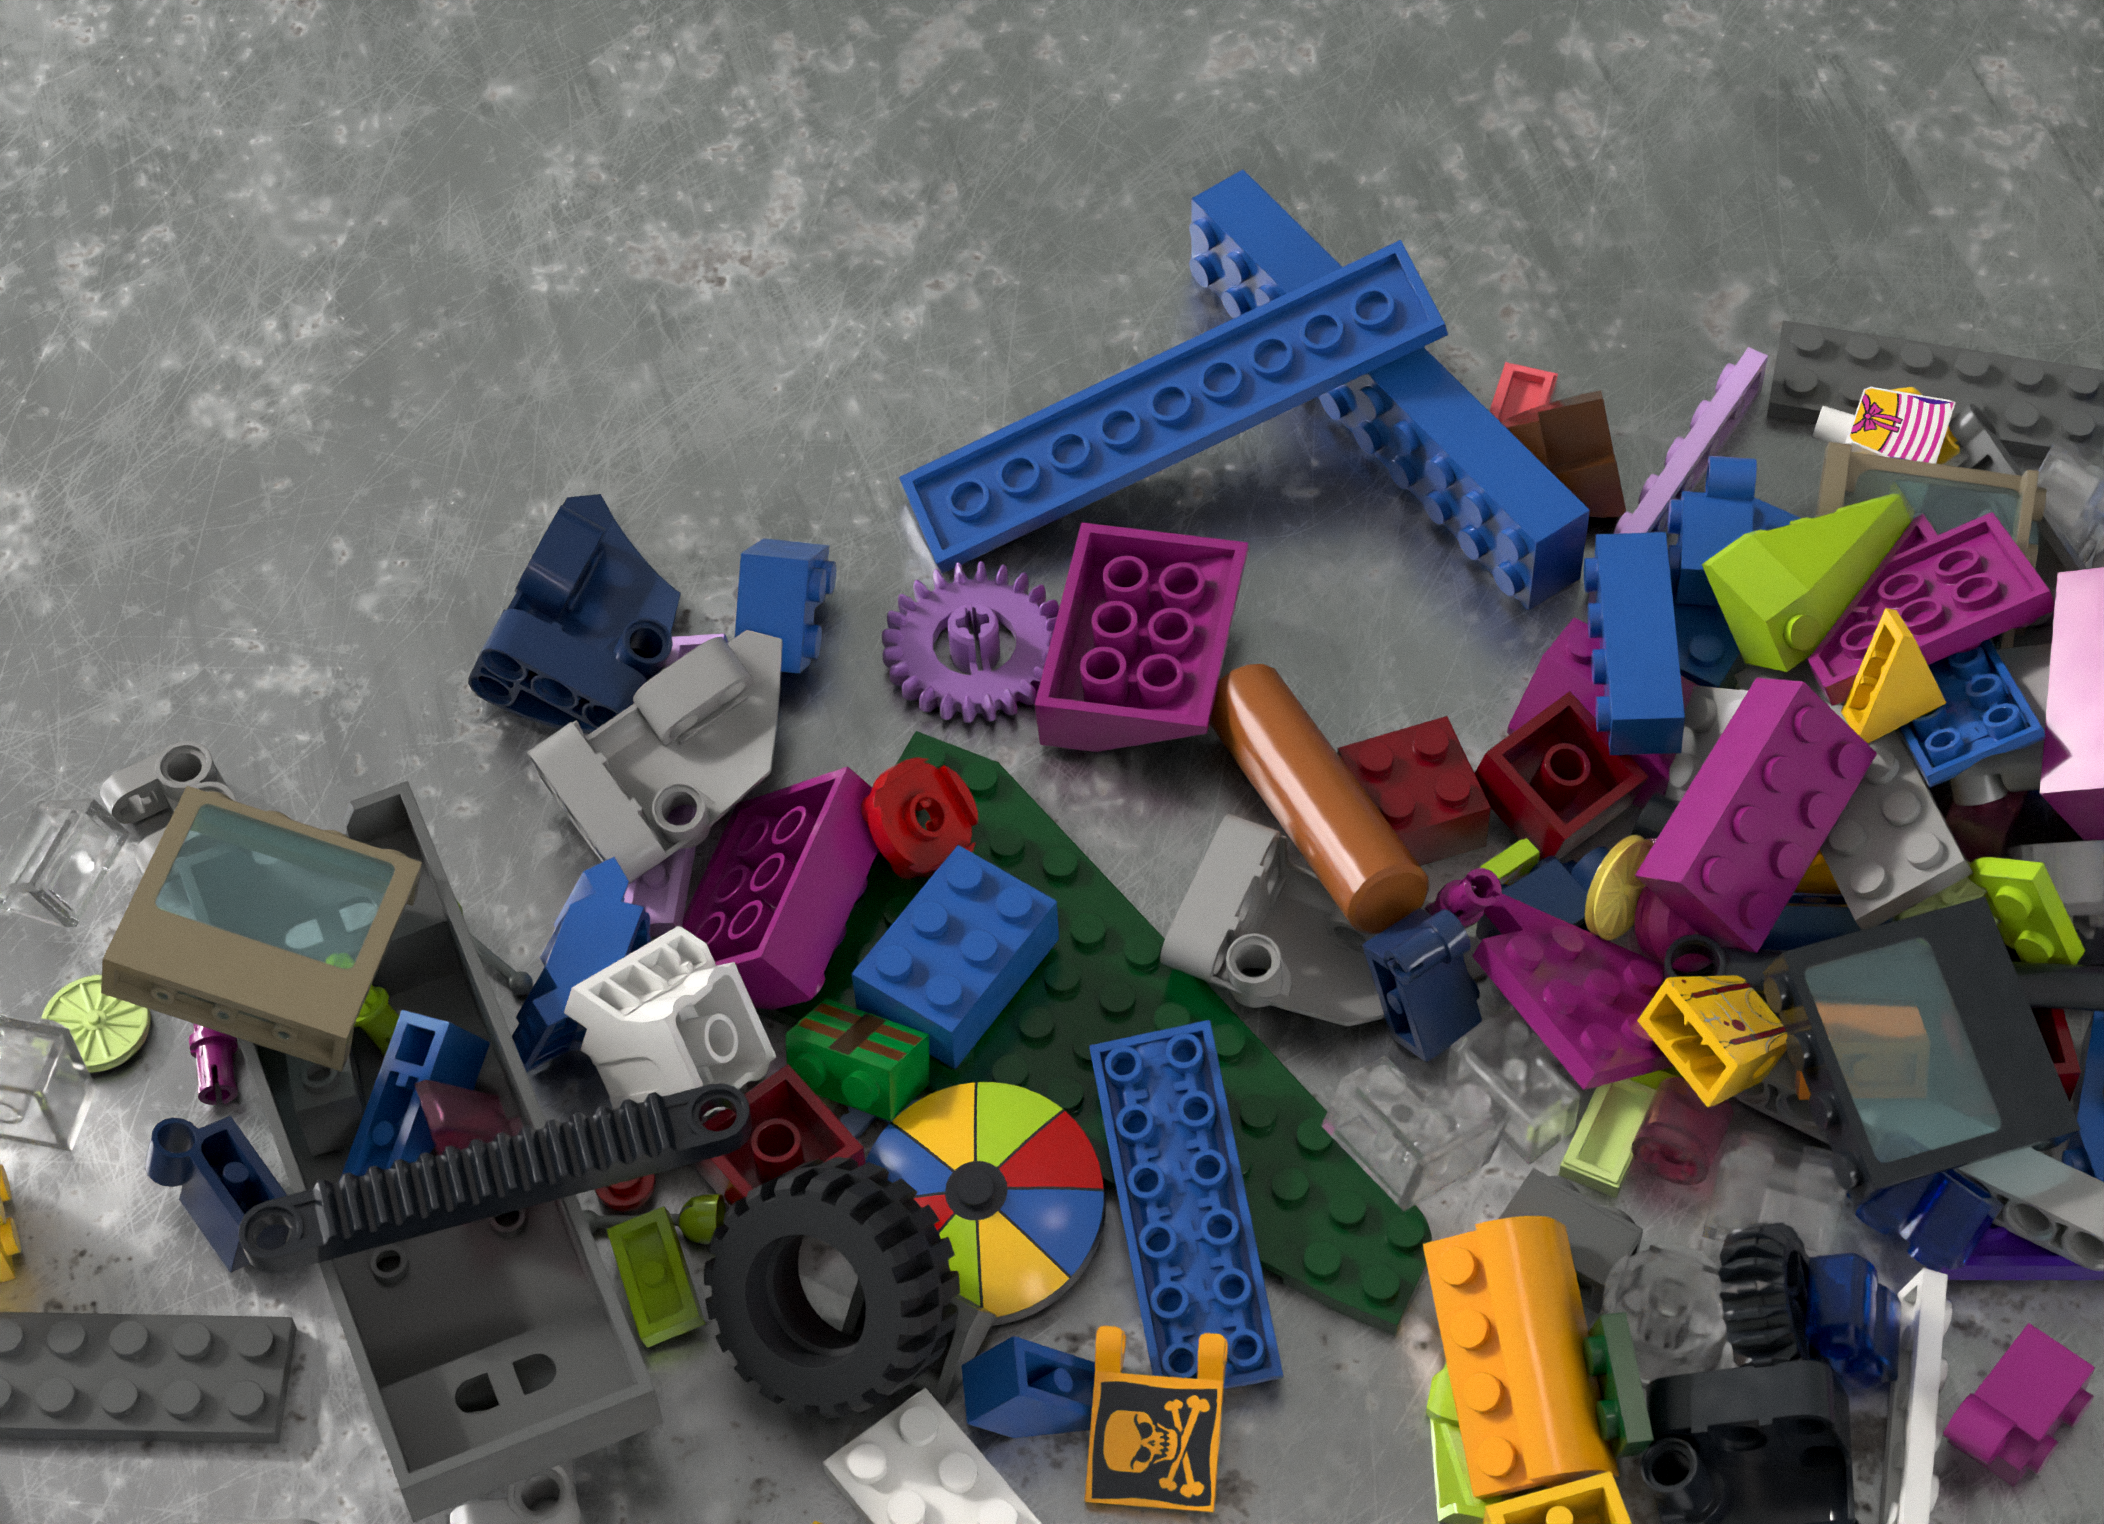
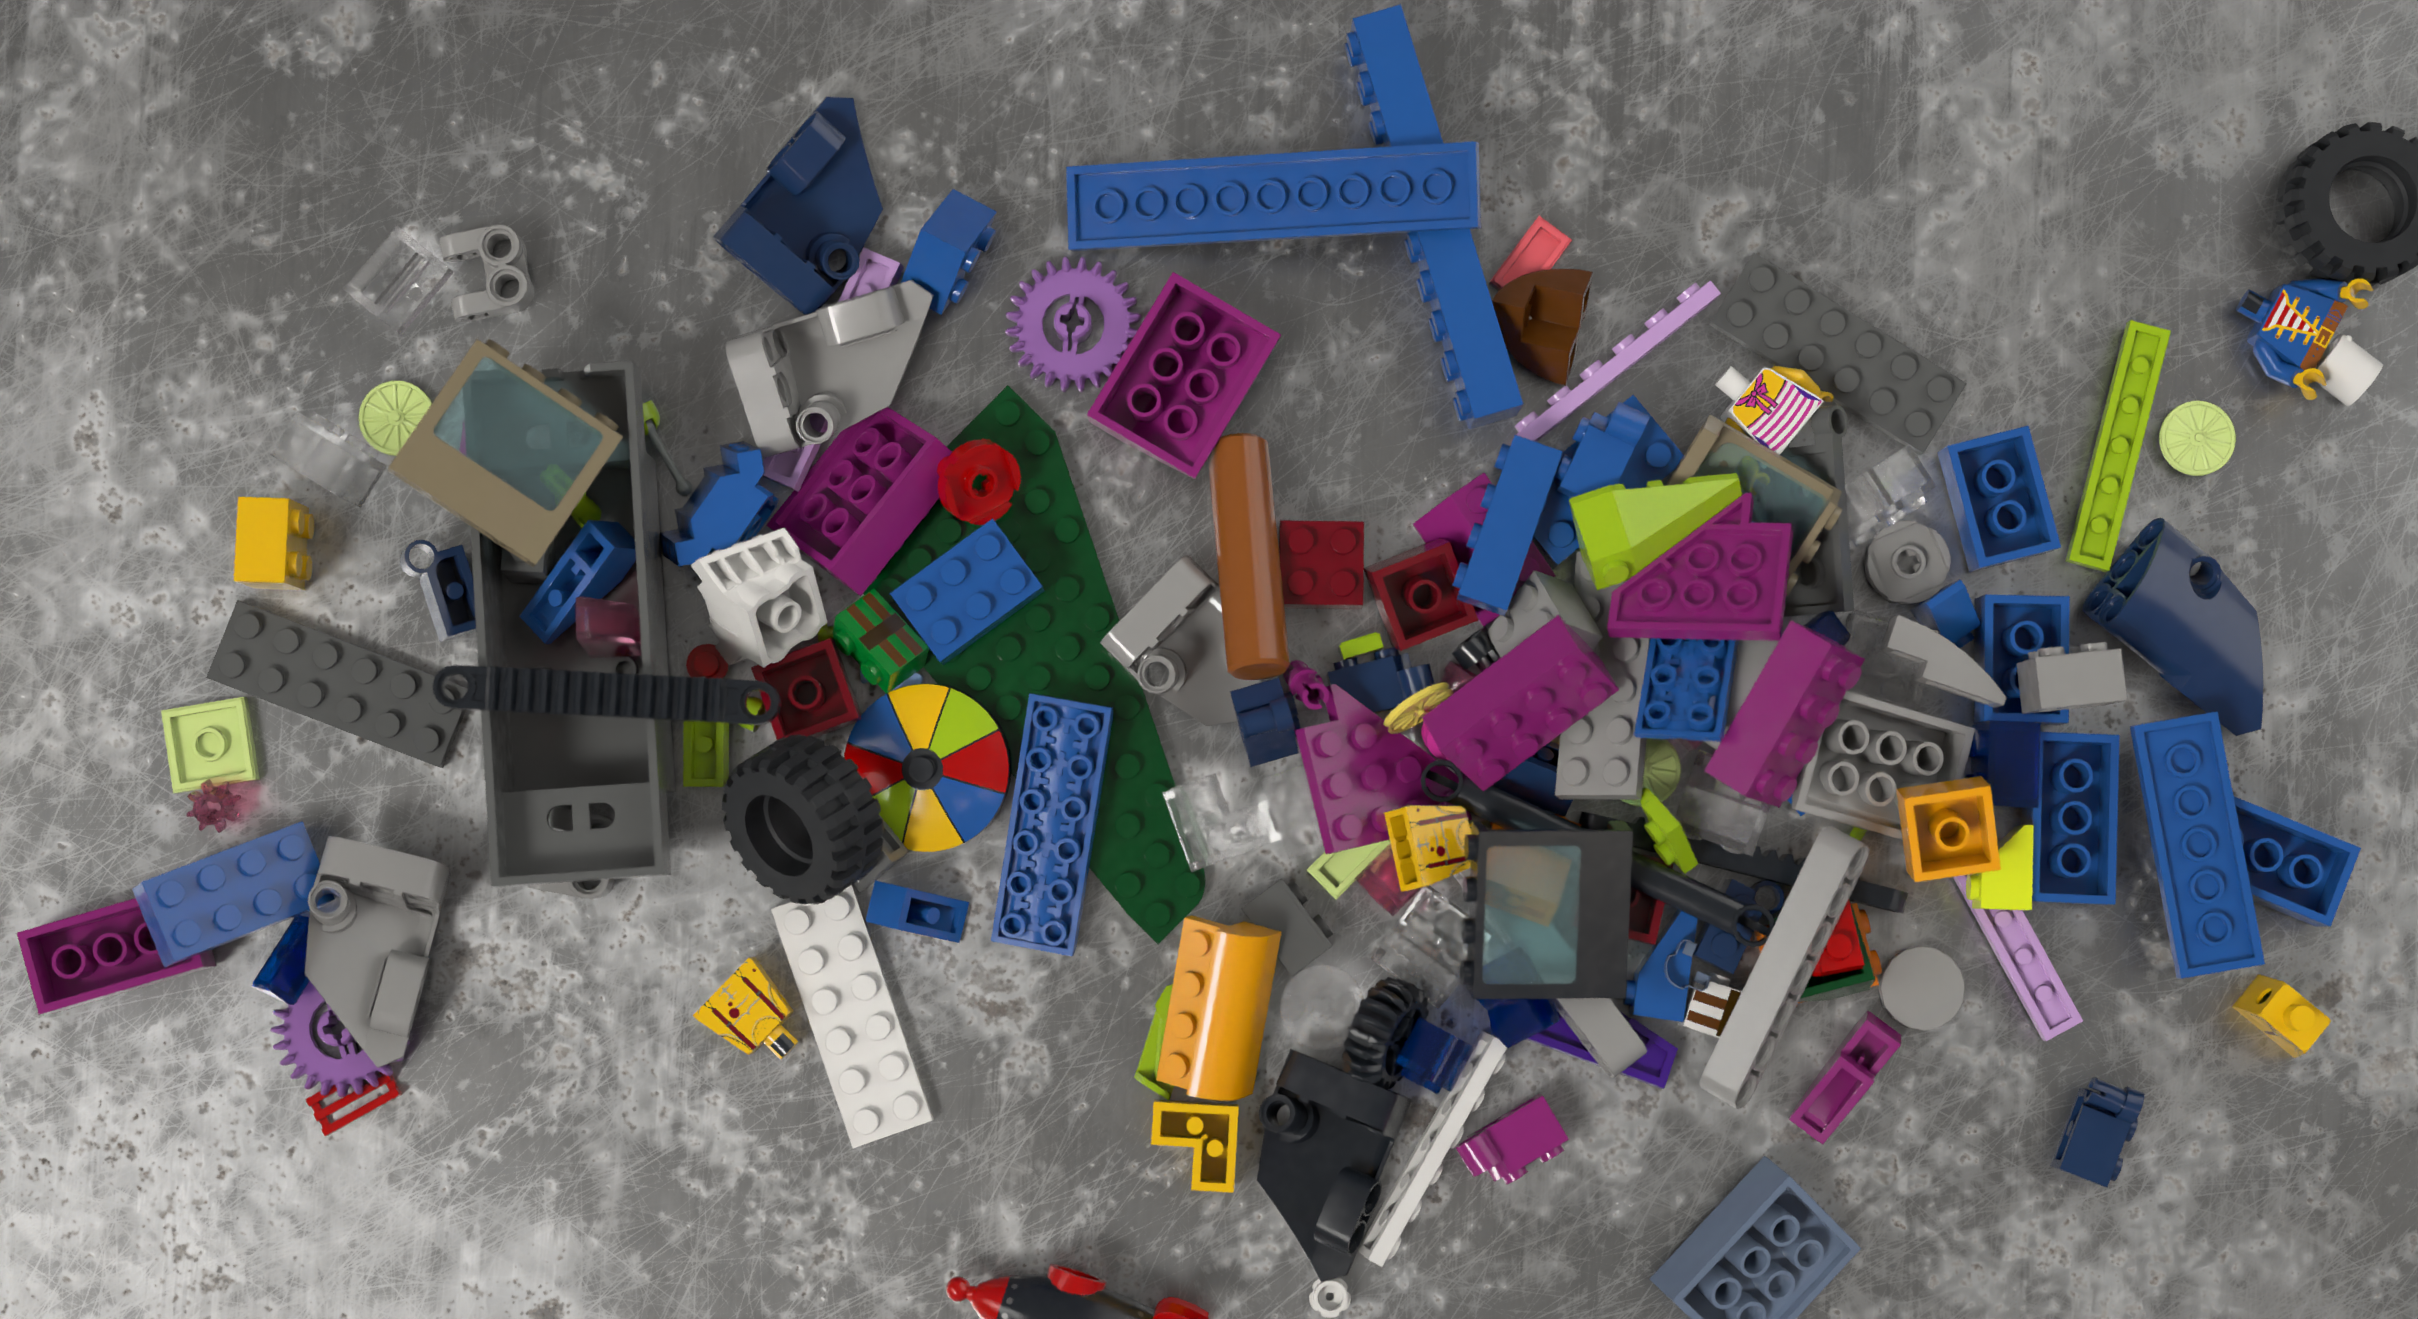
camera: 15 degrees right, 30 degrees up
flag [1084,1326,1228,1513] -> none
dark green plate [1582,1312,1654,1459] -> none
yellow slope [1841,608,1946,743] -> none

